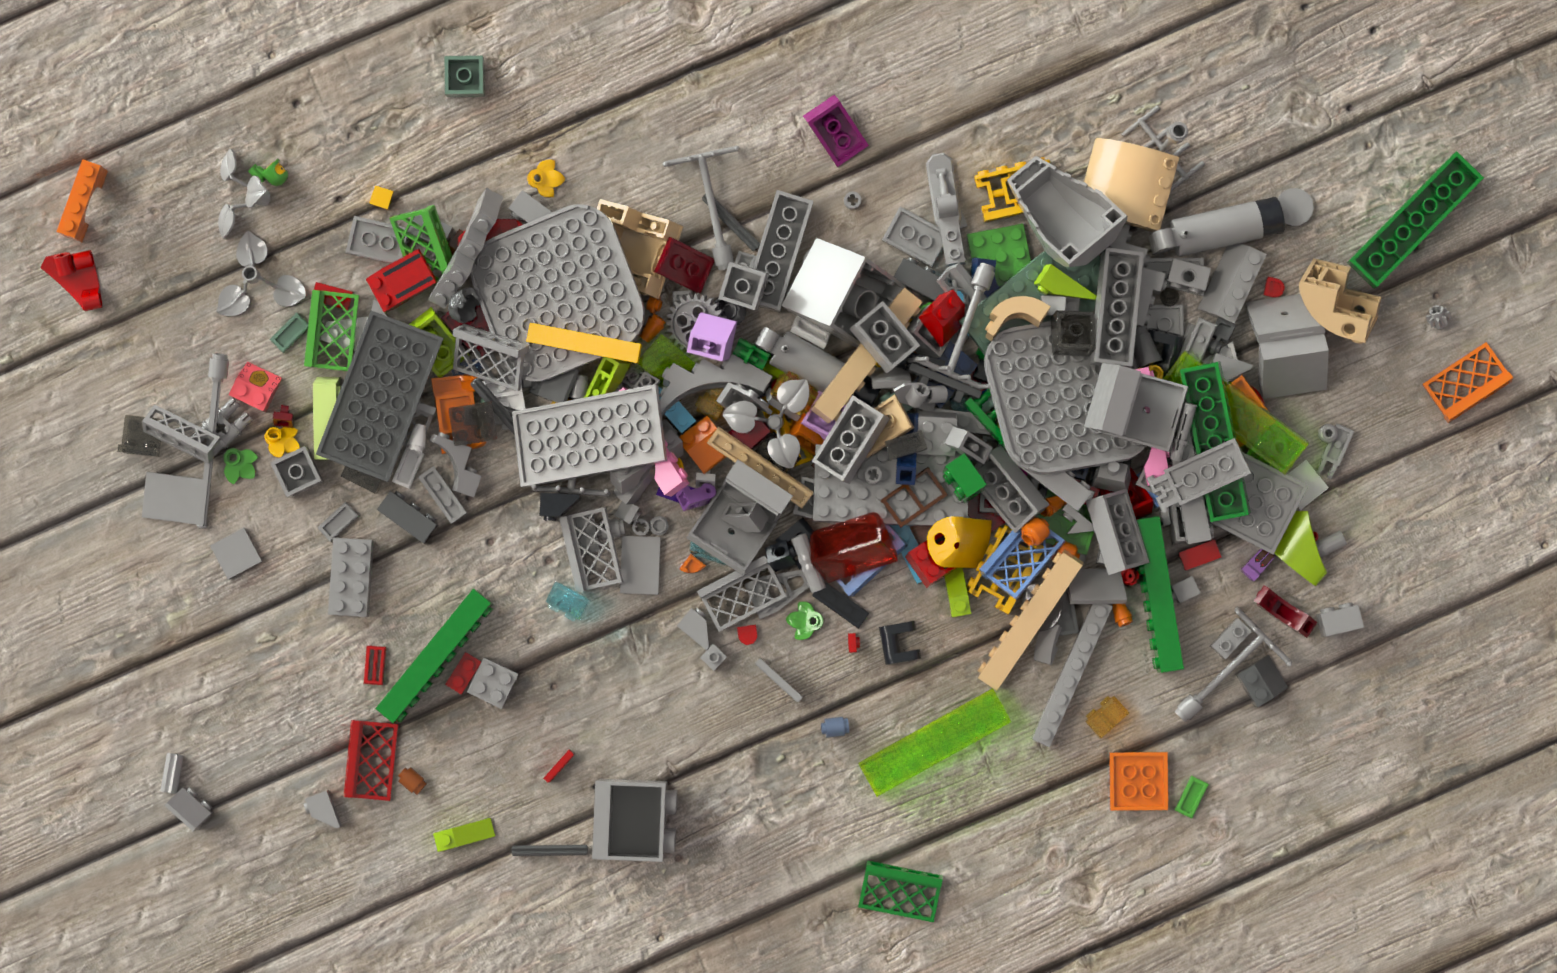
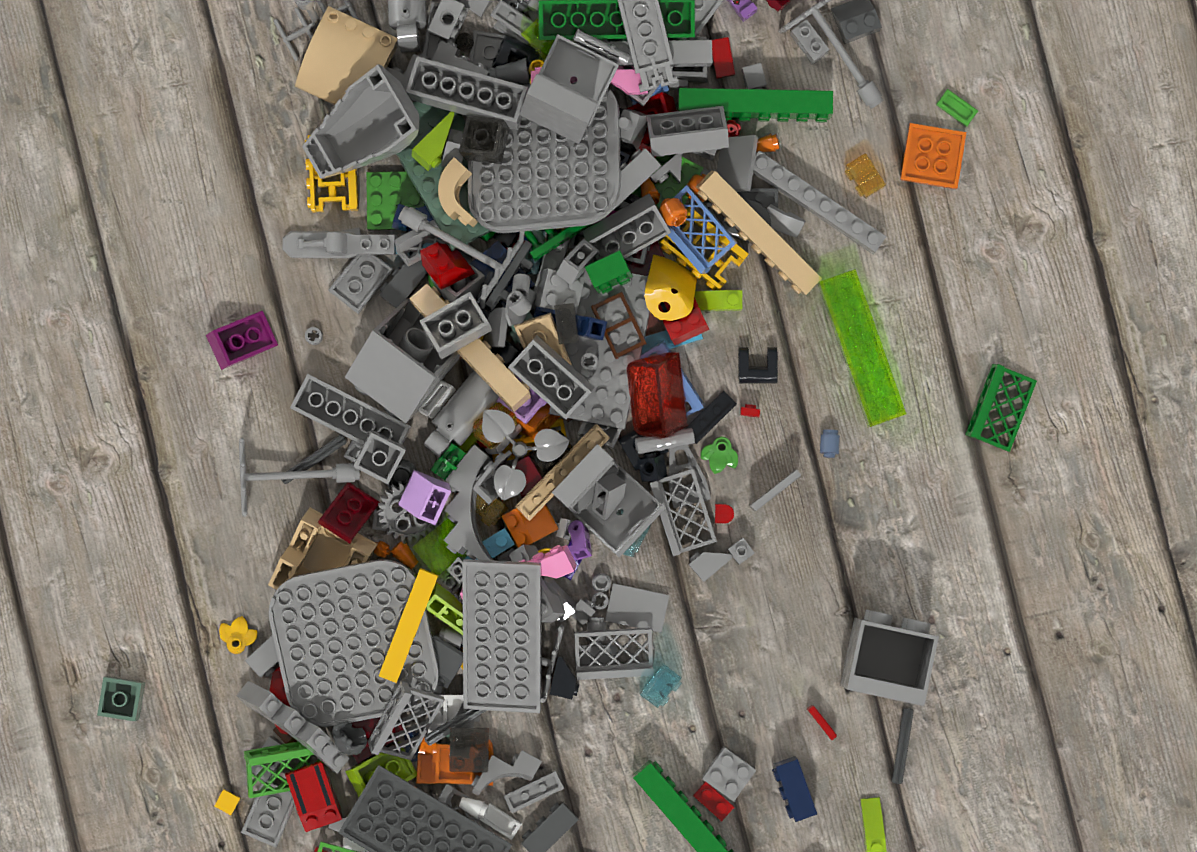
camera: 80 degrees left, 0 degrees up
orange tile [680,554,706,573] -> none
none -> dark blue brick [772,756,817,822]

